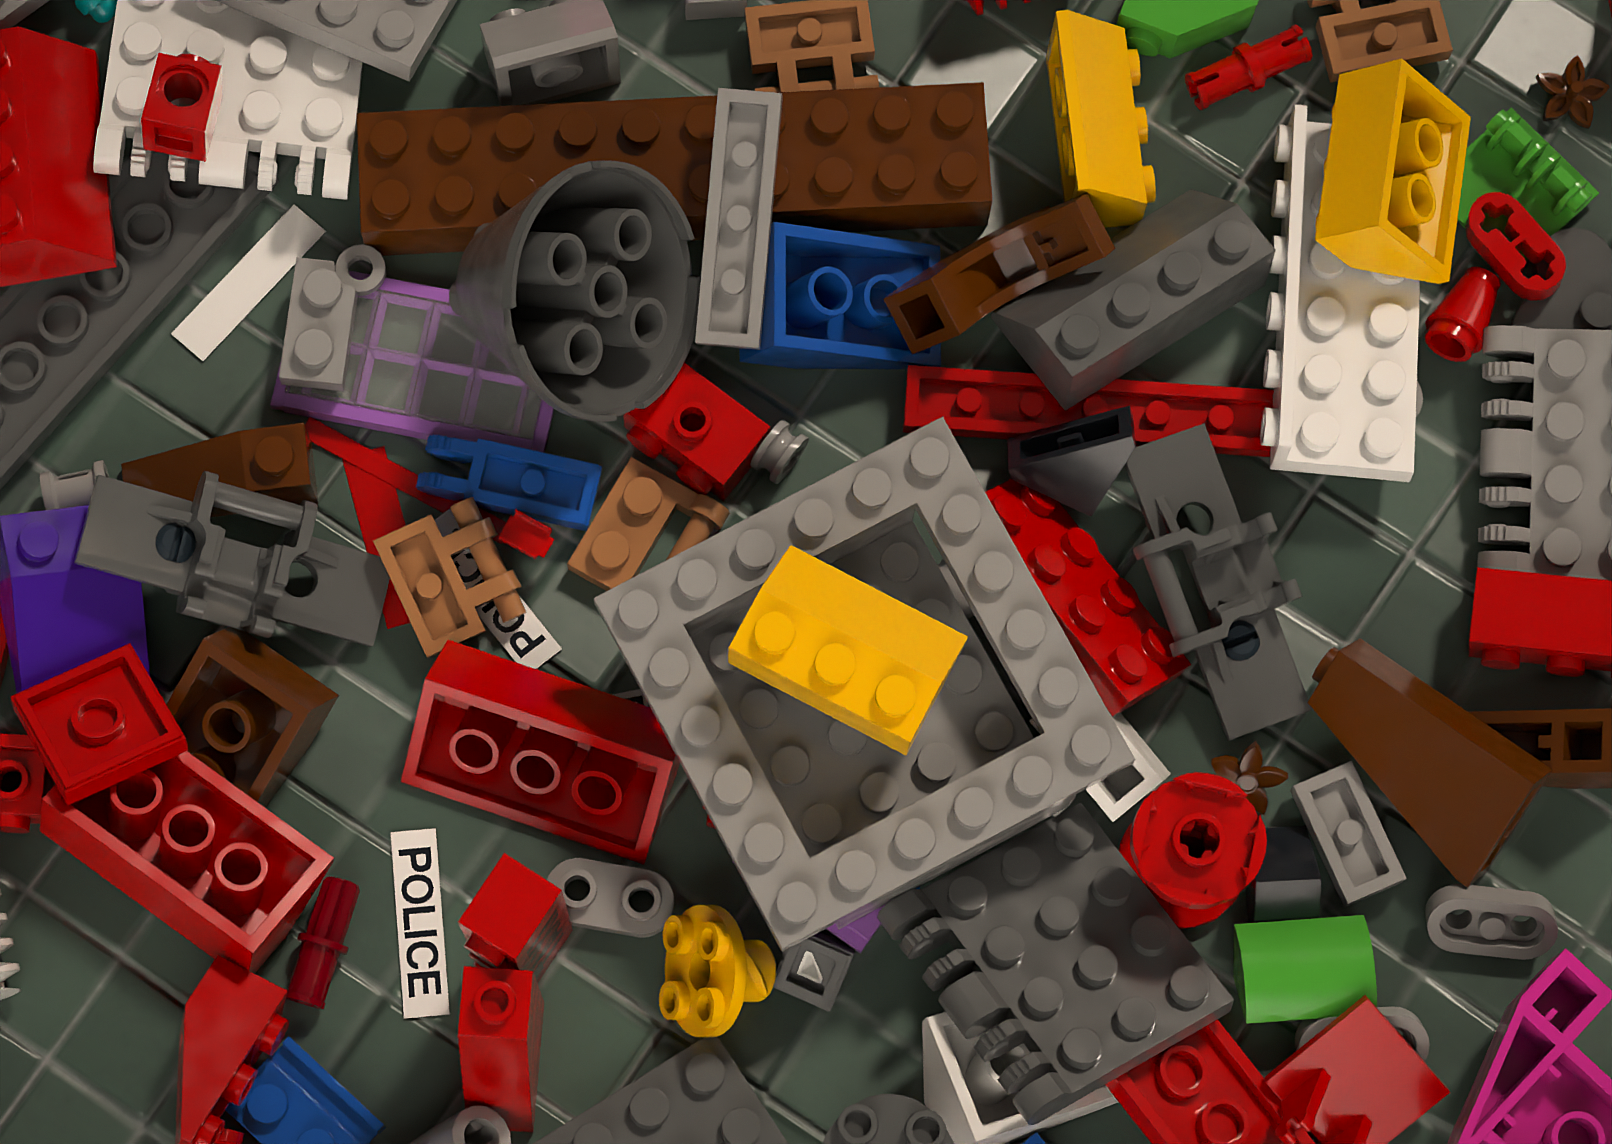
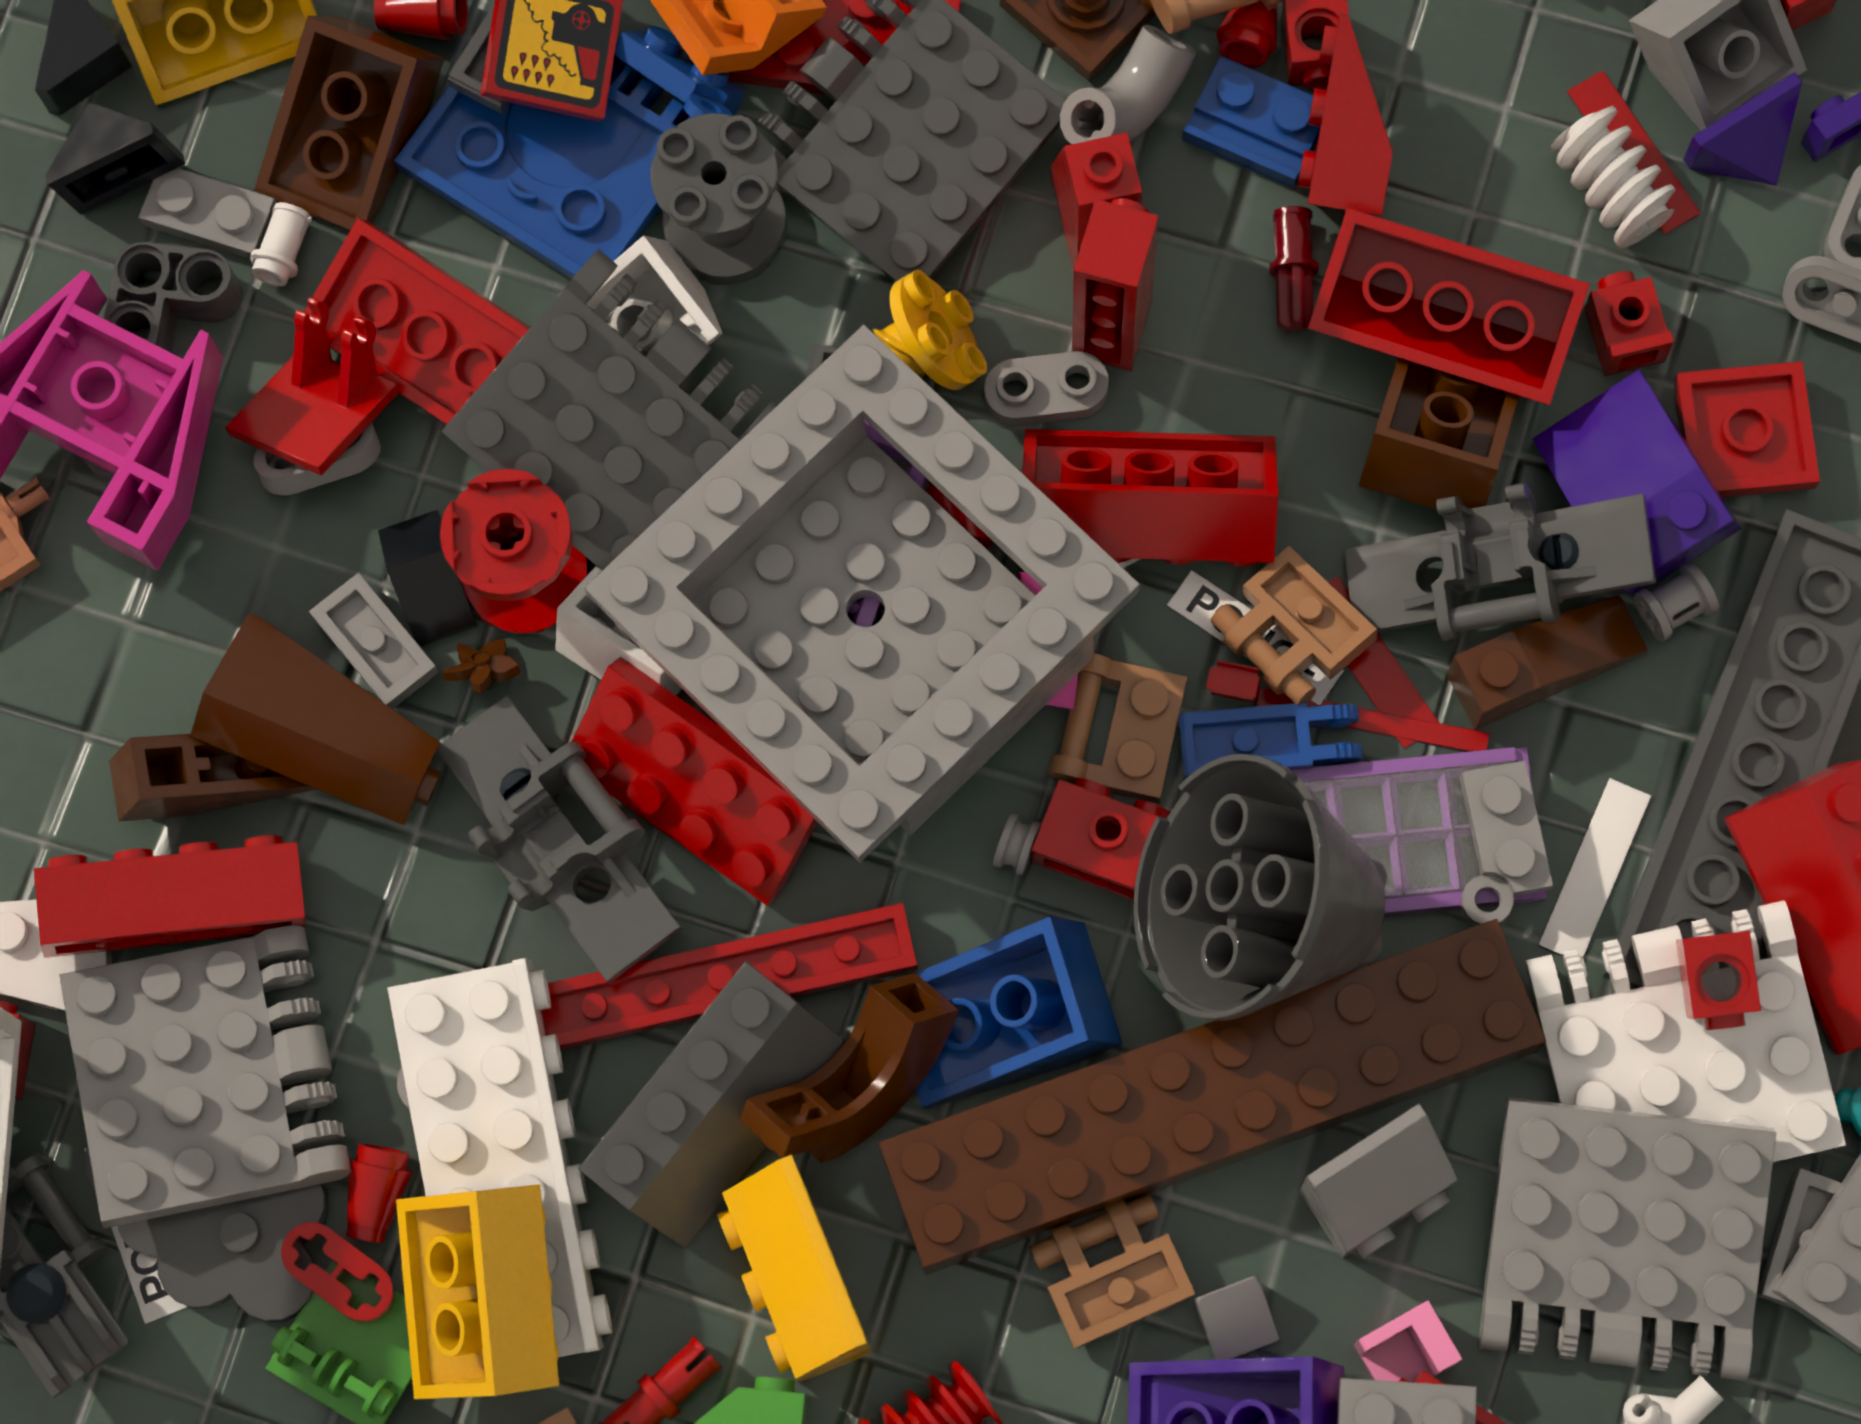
camera: 175 degrees right, 0 degrees up
red tile [10,643,188,806] -> none
white sticker [391,828,450,1019] -> none
light grey plate [695,88,783,350] -> none
yellow slope [728,545,968,755] -> none
black slope [1008,405,1136,516] -> none
bright green brick [1233,915,1377,1024] -> none
light grey plate [1425,884,1558,960] -> none

